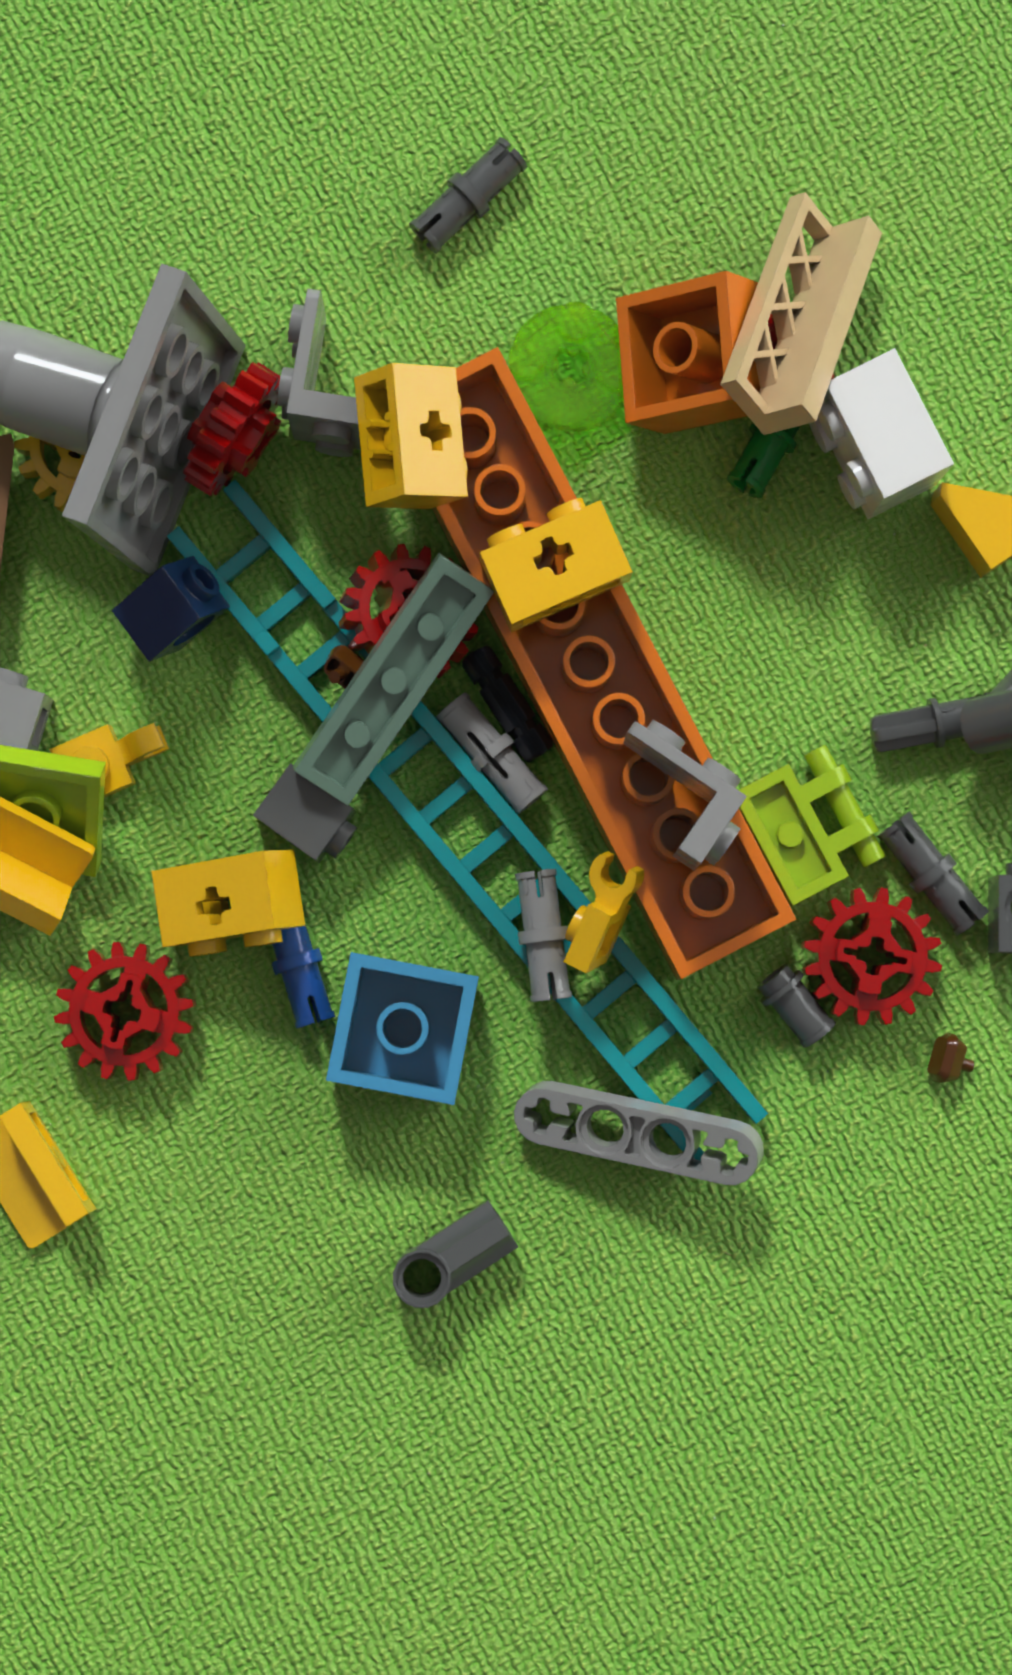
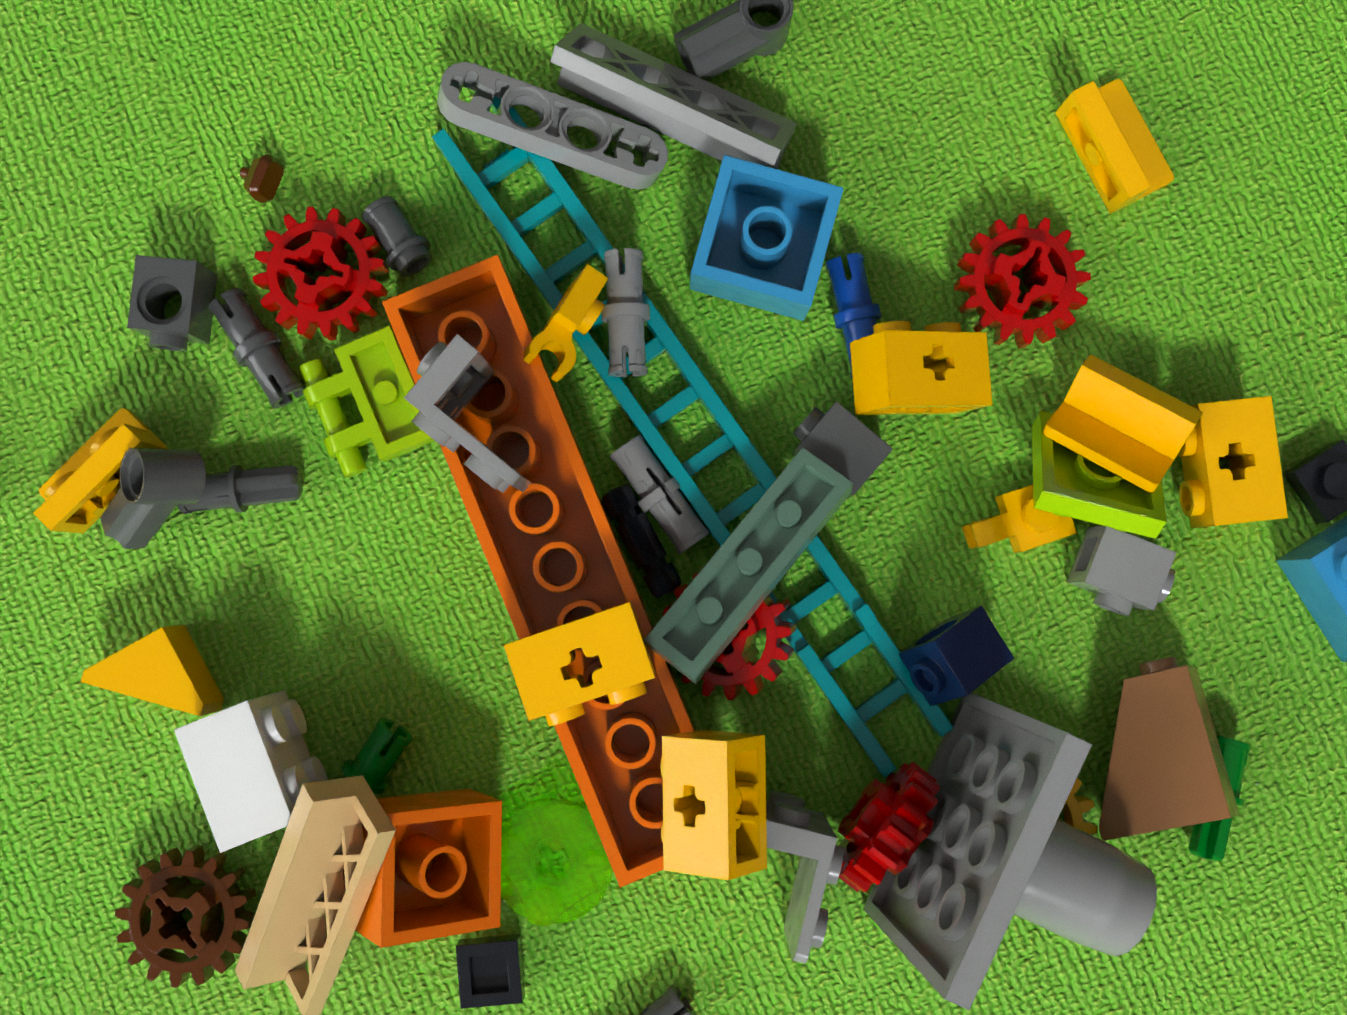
camera: 170 degrees left, 0 degrees up
reddish brown rock [324,645,364,689] -> none
none -> reddish brown gear [115,845,256,988]
none -> black plate [456,934,525,1009]
none -> light grey fence [550,23,797,169]

